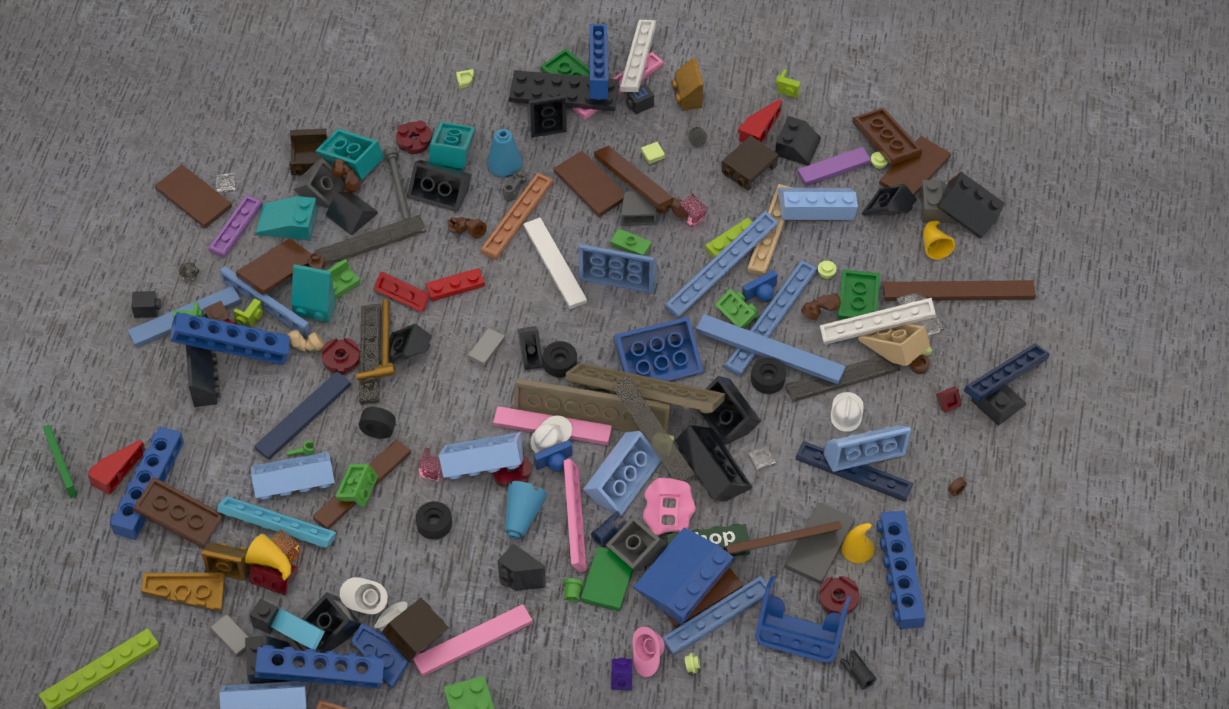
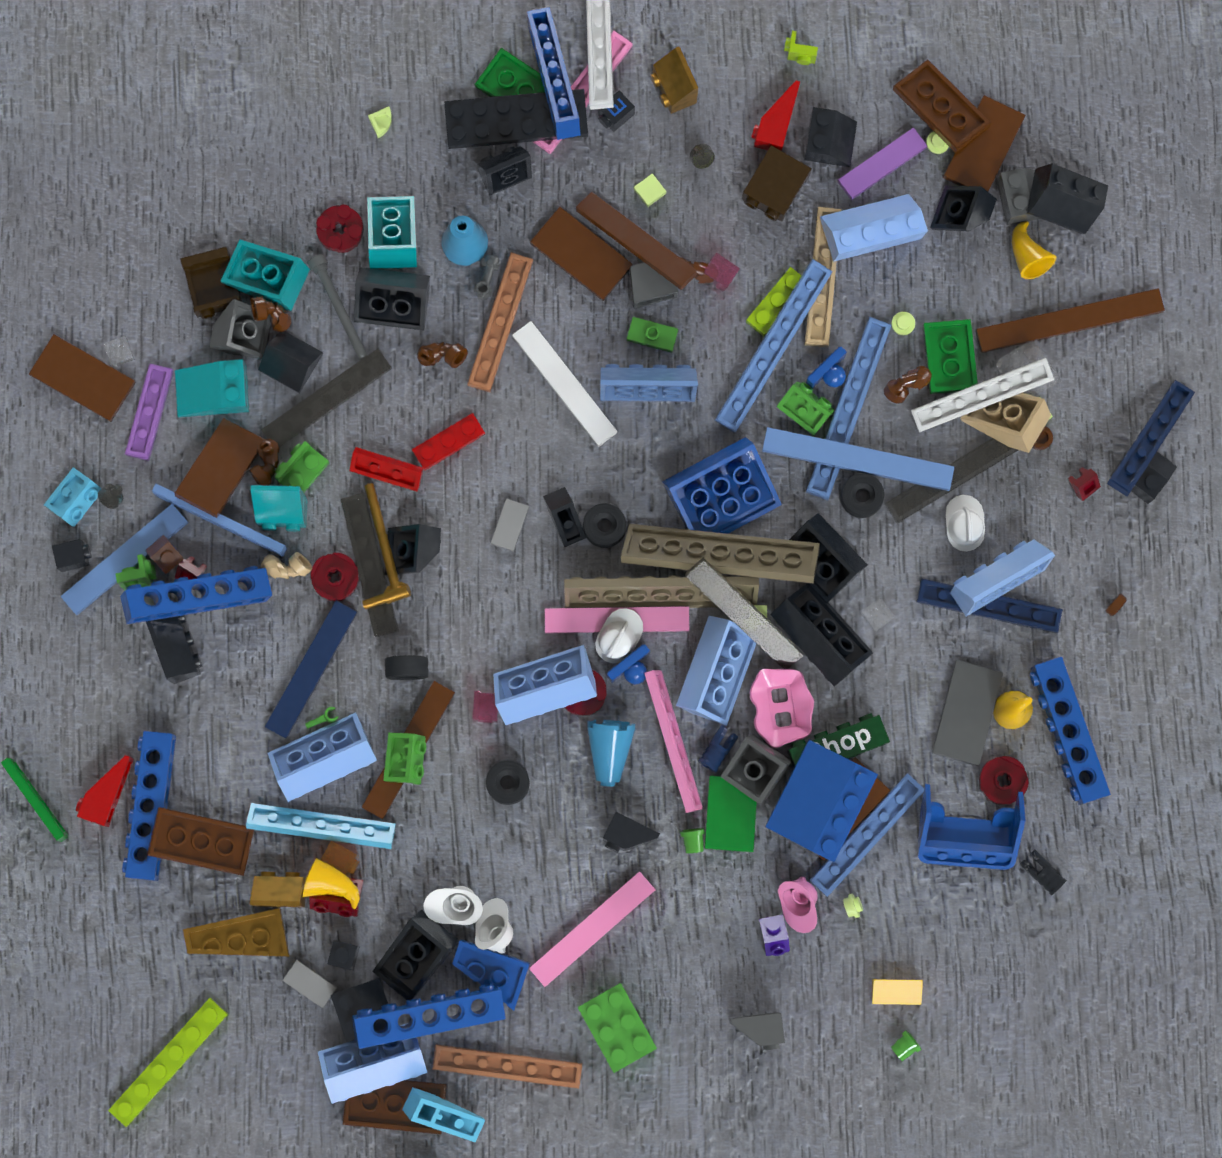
camera: 15 degrees left, 25 degrees up
lime bracket [233,298,263,328] -> none
medium azure slope [271,608,324,650] -> none
dark brown panel [381,598,449,663] -> none
reddish brown tile [722,521,842,555] -> none
none -> medium azure bracket [44,467,103,527]

